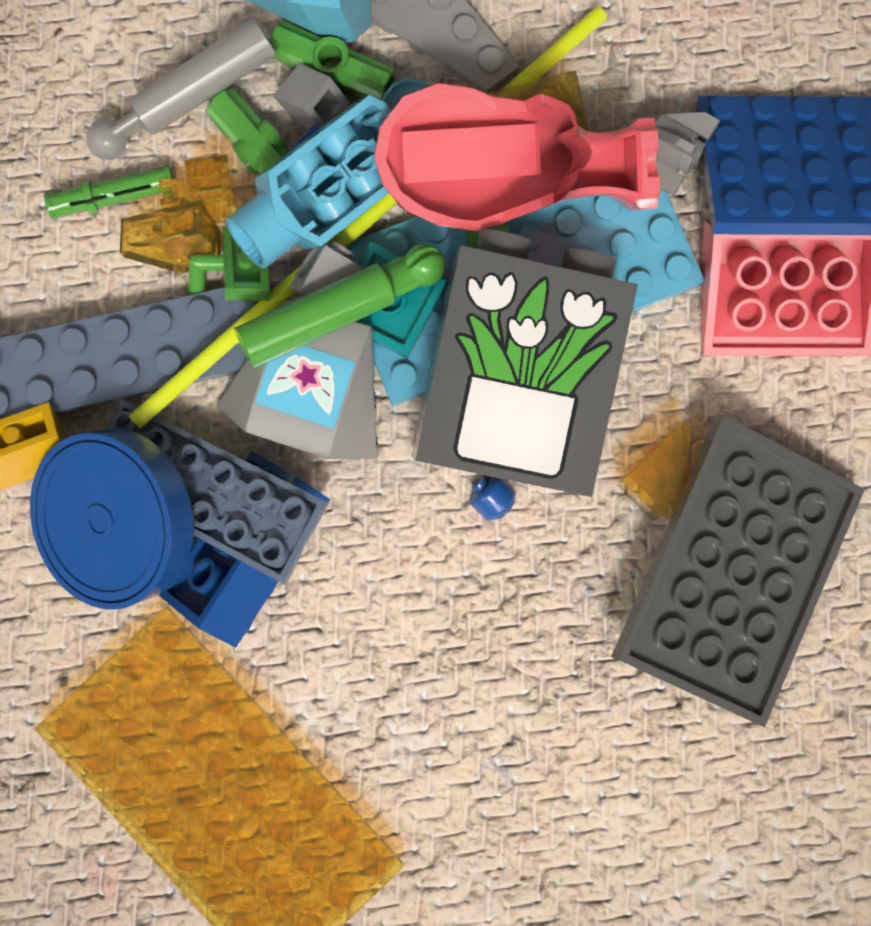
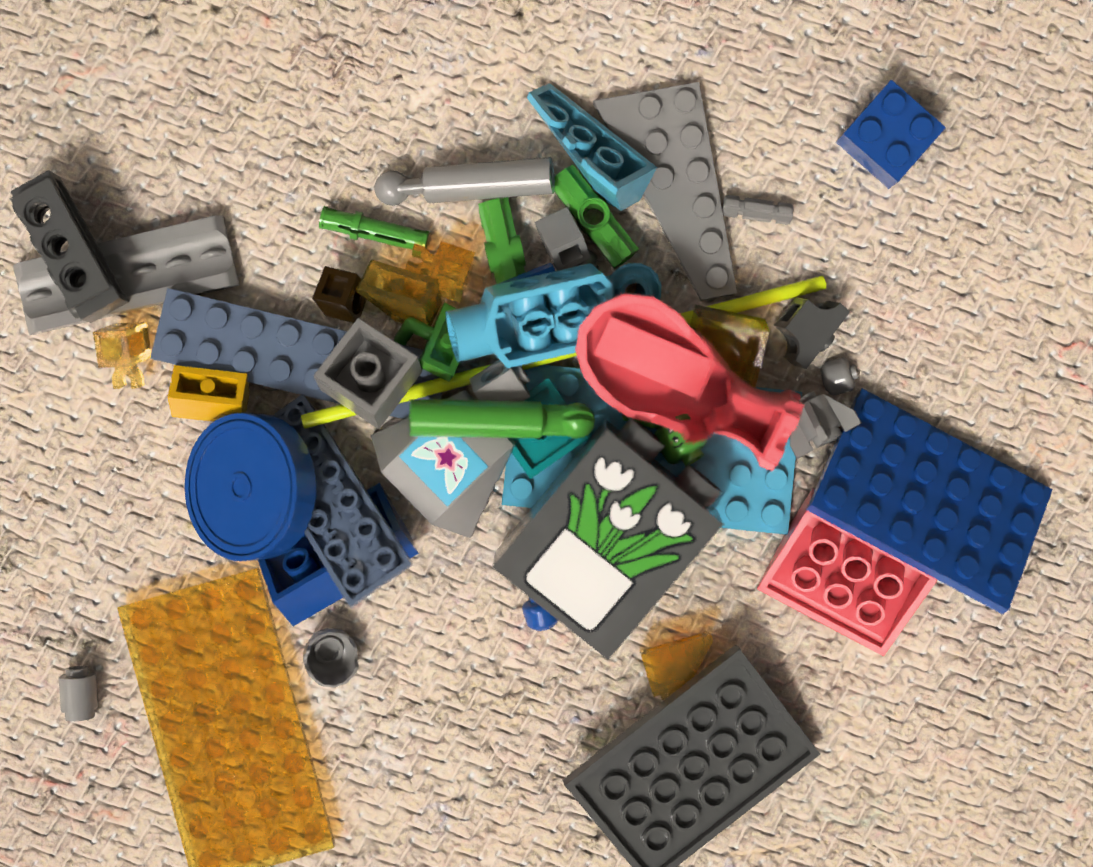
camera: 30 degrees right, 5 degrees up
none -> light grey brick [58,666,98,721]
none -> light grey hair [303,628,359,688]
none -> dark brown brick [312,266,370,323]
none -> light grey brick [314,318,422,429]
none -> bright green head [654,414,708,466]
none -> dark grey brick [773,297,850,369]
none -> light grey piece [820,357,859,395]

